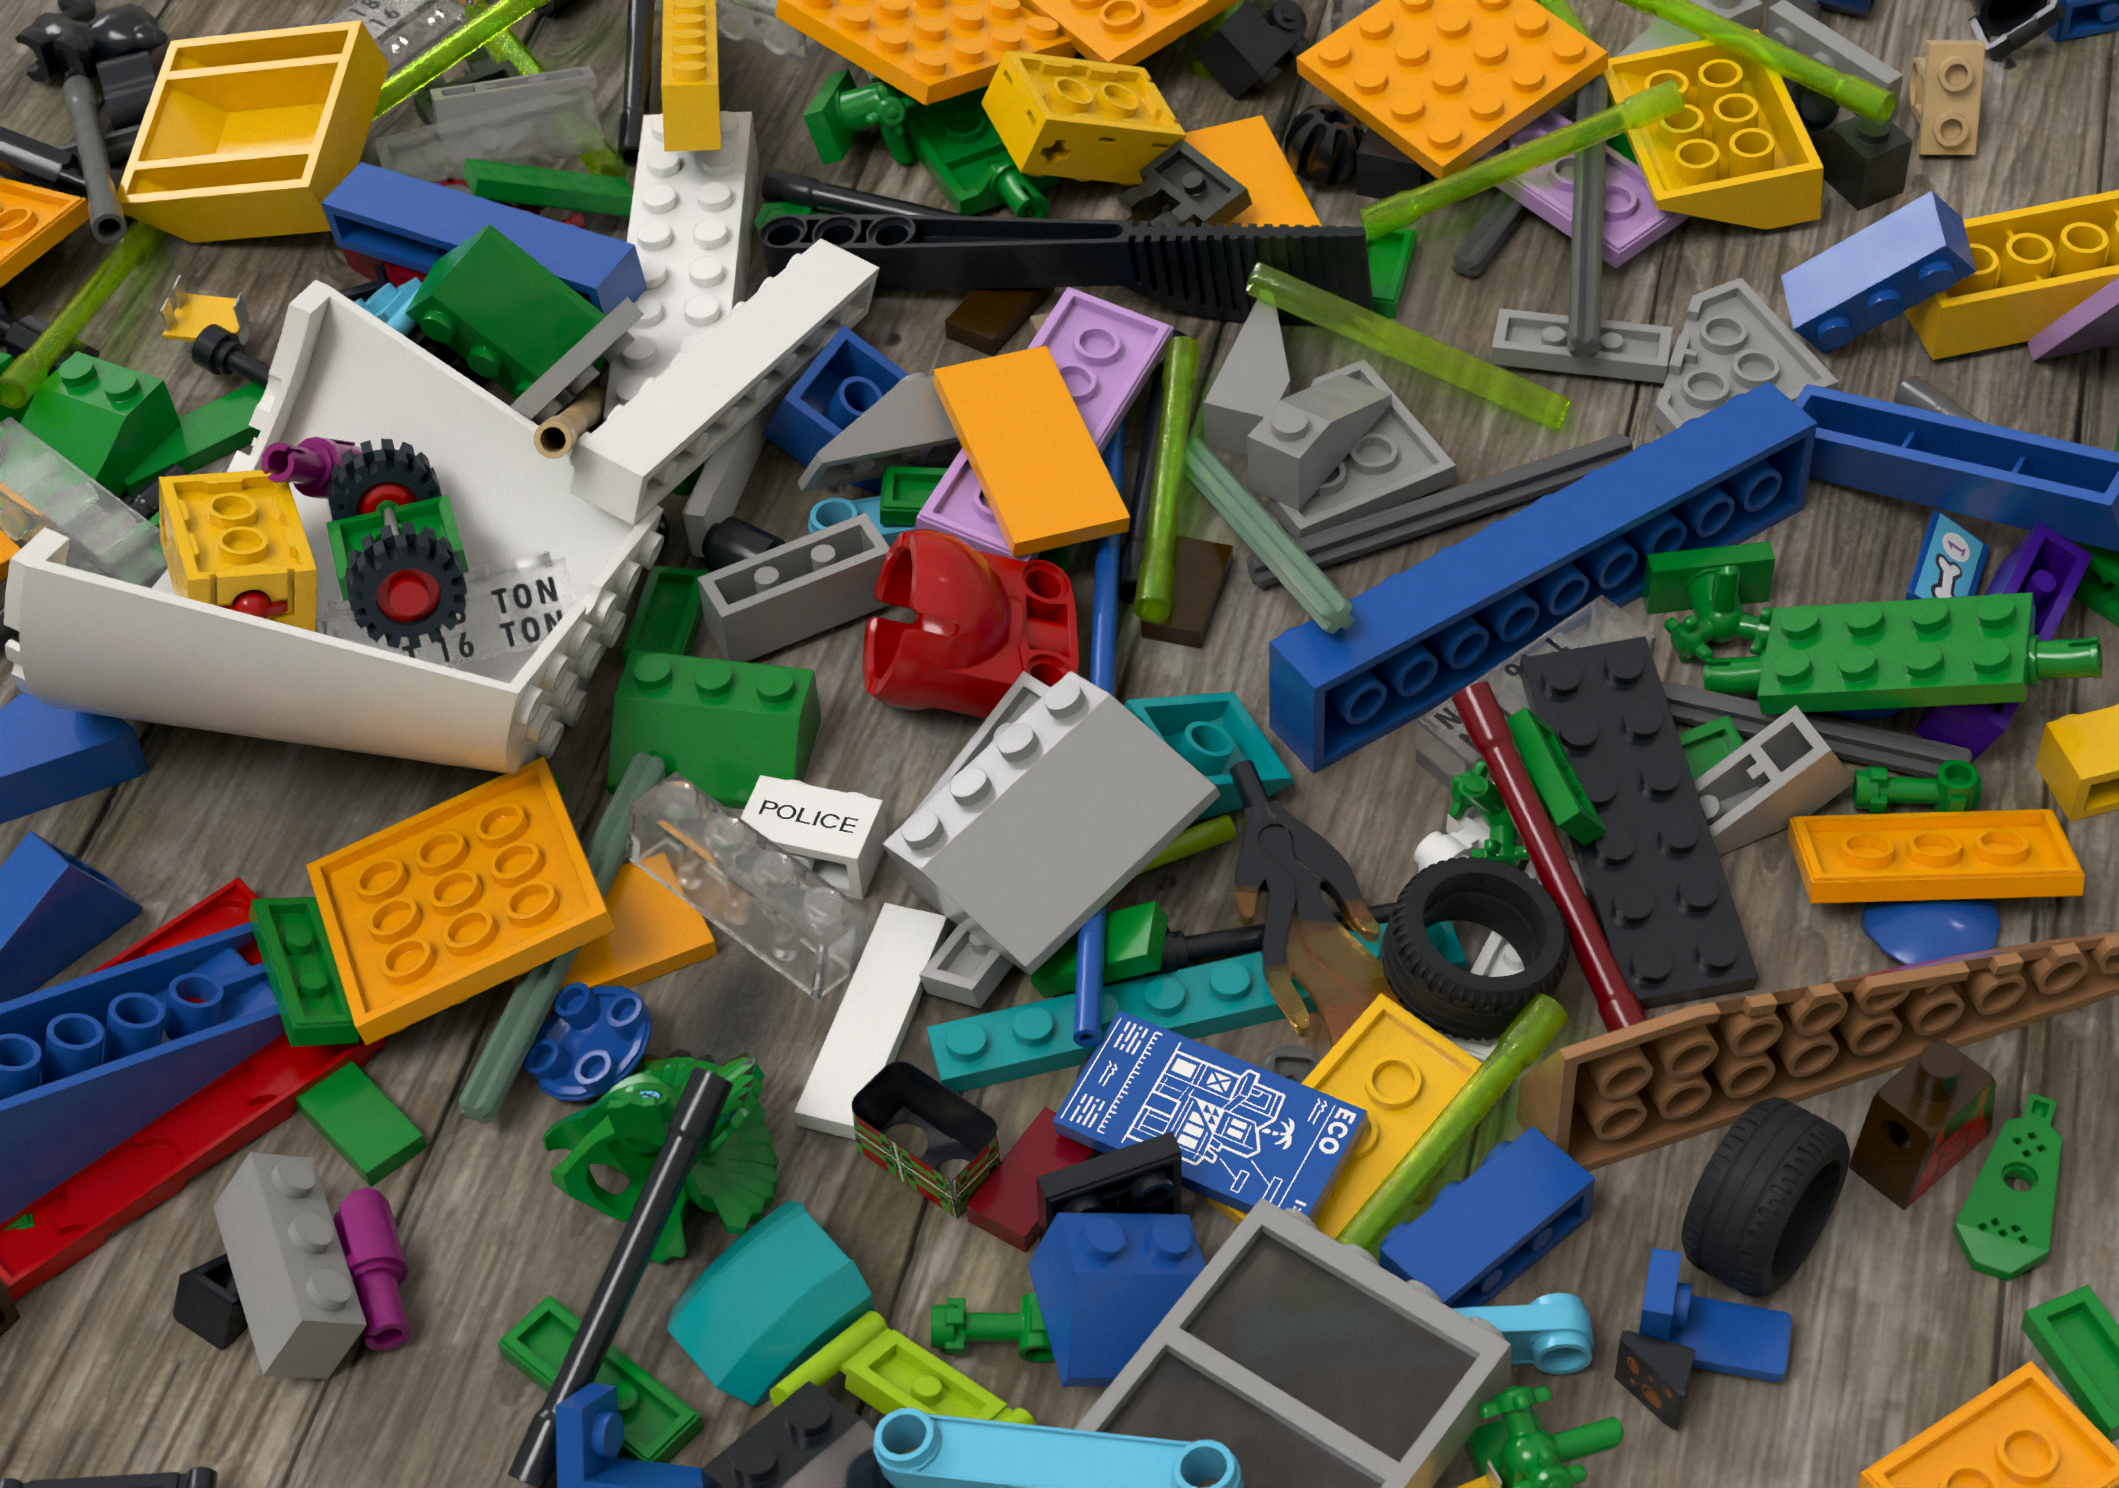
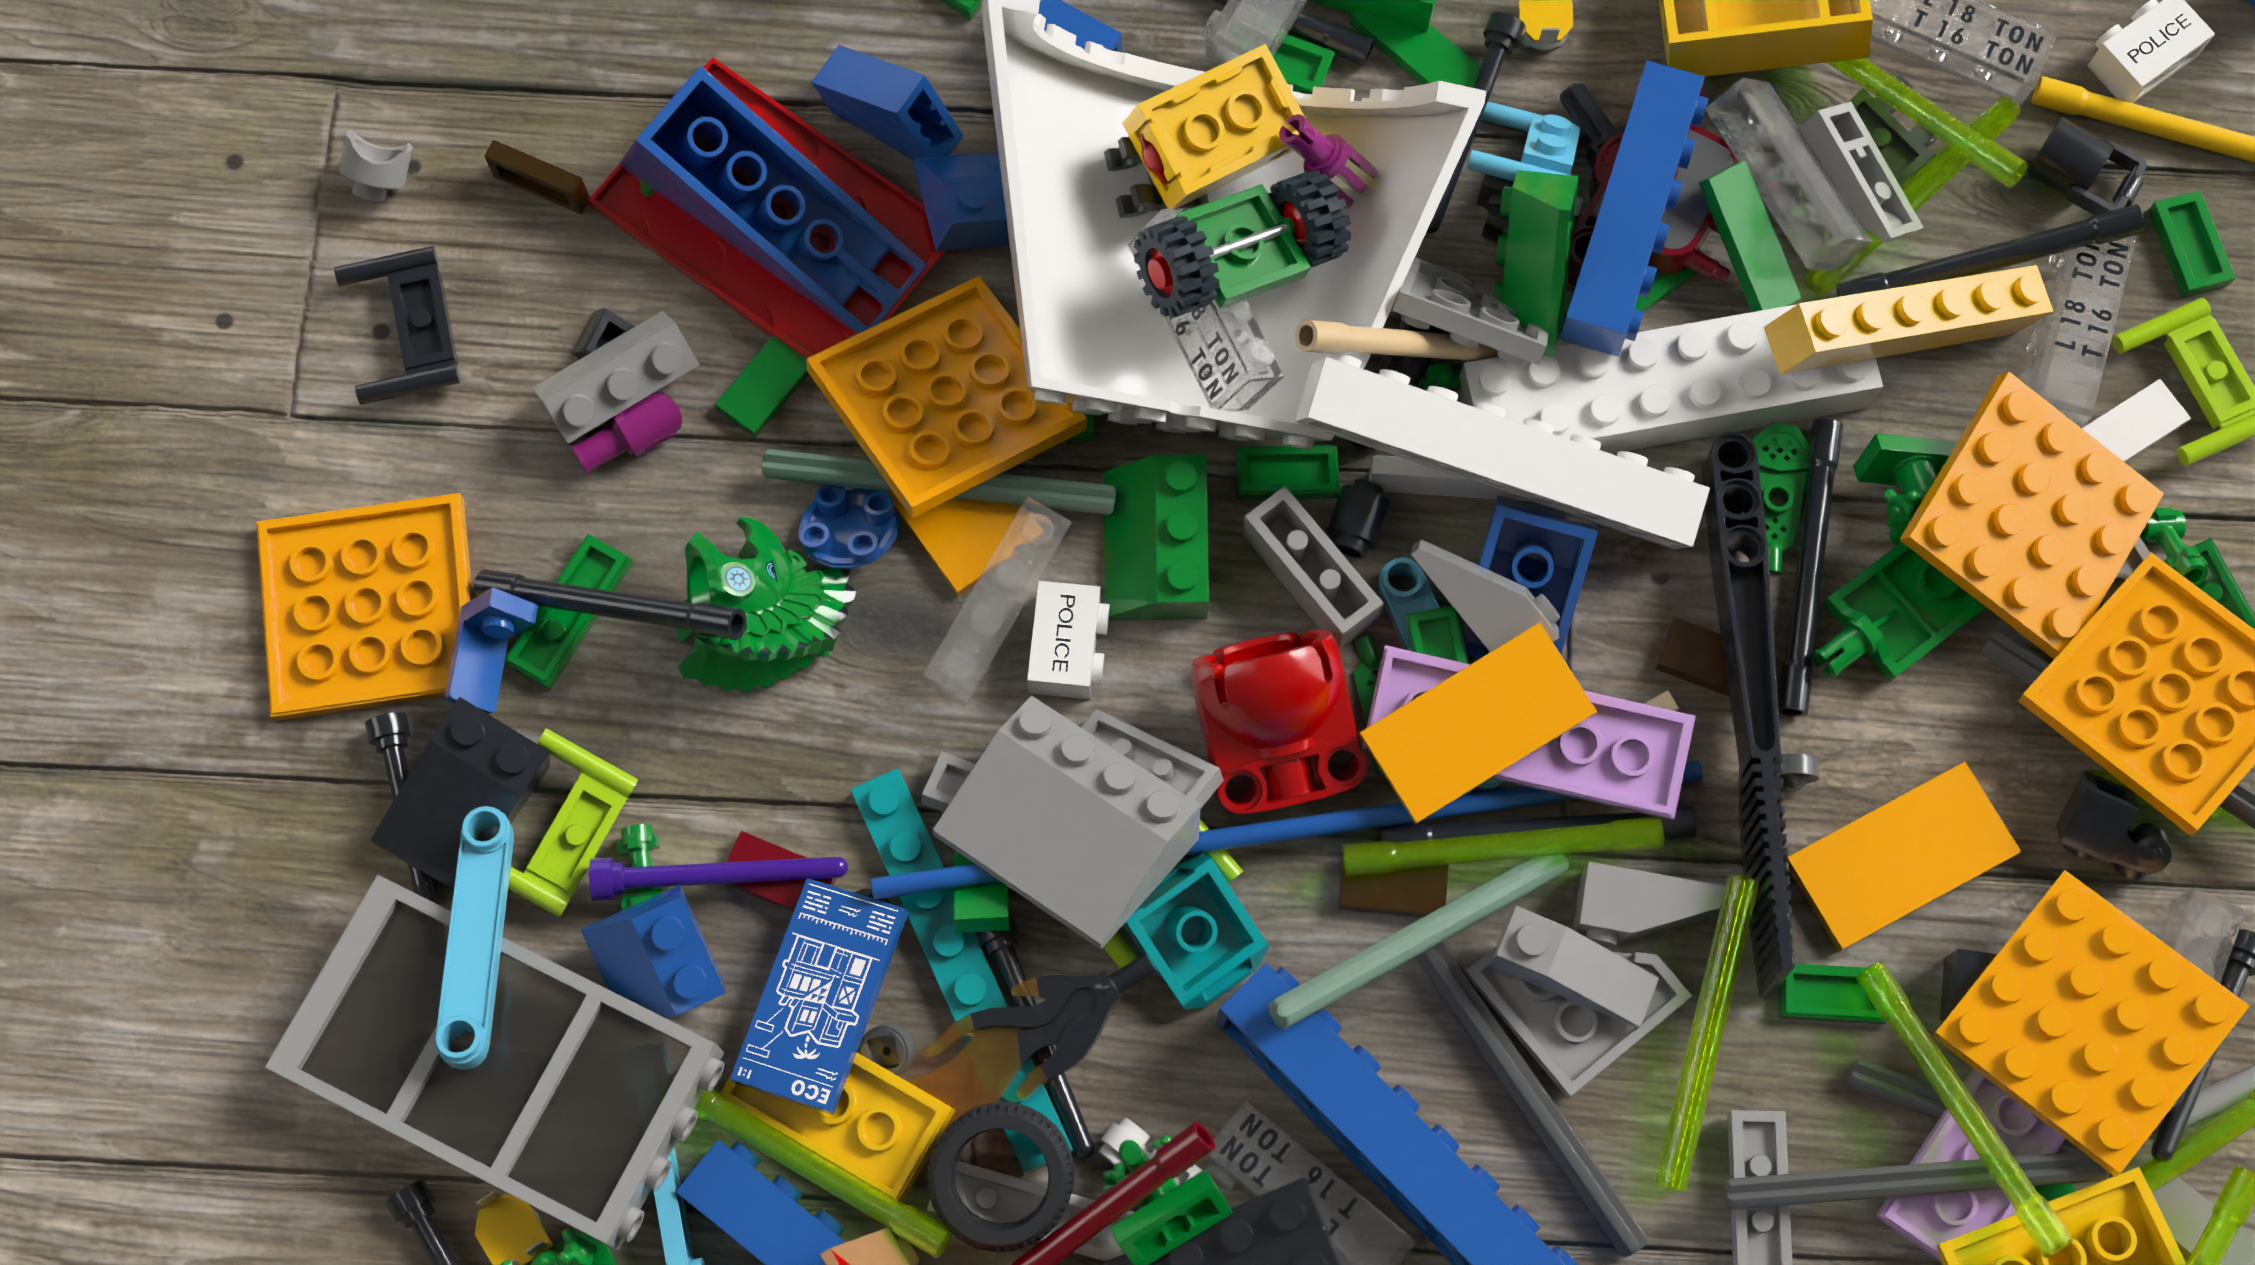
camera: 75 degrees right, 25 degrees up
green tile [249,897,360,1047] -> none
teal slope [667,1201,875,1406] -> none
white tile [794,903,949,1140] -> none
black piece [852,1061,1002,1219] -> none
yellow piece [981,50,1186,187] -> none
black tile [1036,1132,1182,1242] -> none
pearl dark grey plate [1117,138,1253,227] -> none
black piece [1284,104,1365,186] -> none
none -> dark purple piece [589,857,848,901]
none -> blue slope [913,152,1010,251]

